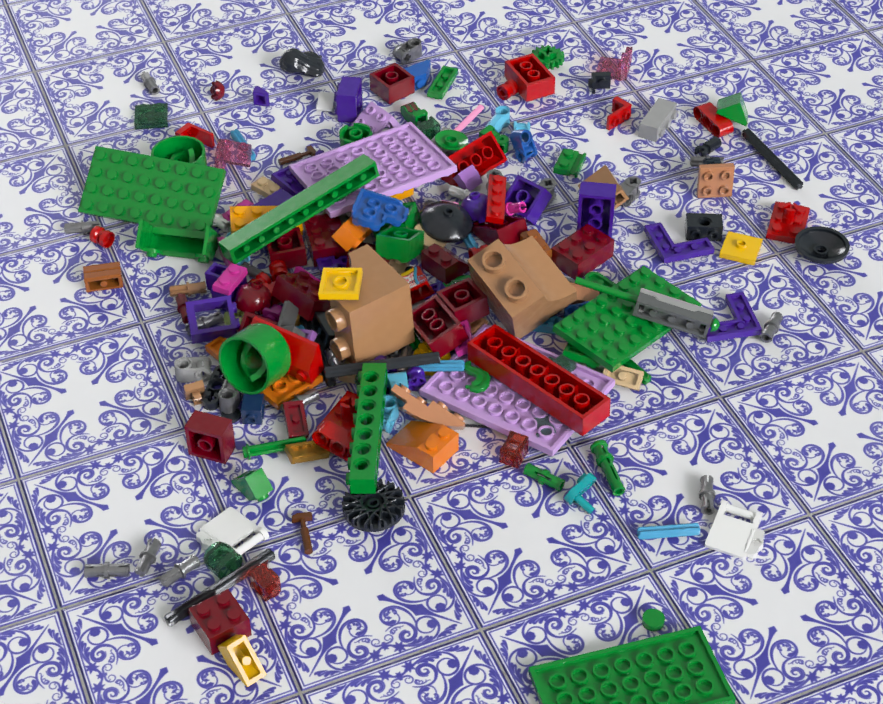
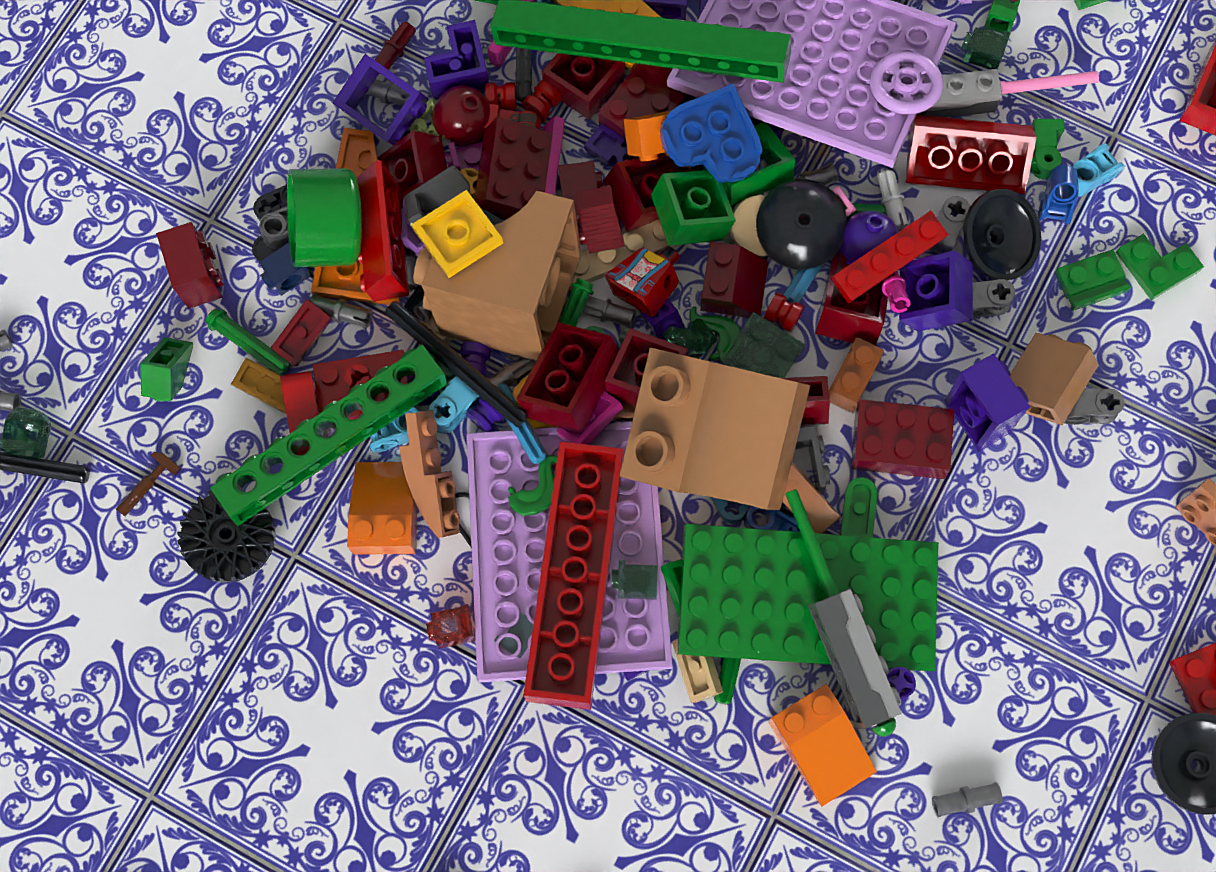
camera: 55 degrees right, 30 degrees up
medium nougat axle [169,281,207,297] -> none
light grey piece [174,356,212,383] -> none
medium nougat tile [183,380,205,406] -> none
white piece [196,507,269,562] -> none
dark pink plate [212,263,248,296] -> none
clear red window [248,560,281,602] -> none
green dish [435,130,468,150] -> none
medium lavender piece [453,165,483,191] -> none
medium azure piece [485,106,510,133] -> none
red wheel [496,79,519,100] -> none
green pin [523,463,565,492] -> none
teal piece [564,472,597,514] -> none
green pin [590,440,626,496] -> none
dark purple plate [644,222,715,264] -> none
black brick [685,213,723,241] -> none
dark purple plate [705,292,762,342] -> none
yellow plate [719,231,763,265] -> none
none -> orange slope [768,683,877,807]
none -> lavender plate [870,51,943,114]
none -> black dish [963,189,1041,280]
none -> green plate [1116,233,1204,301]

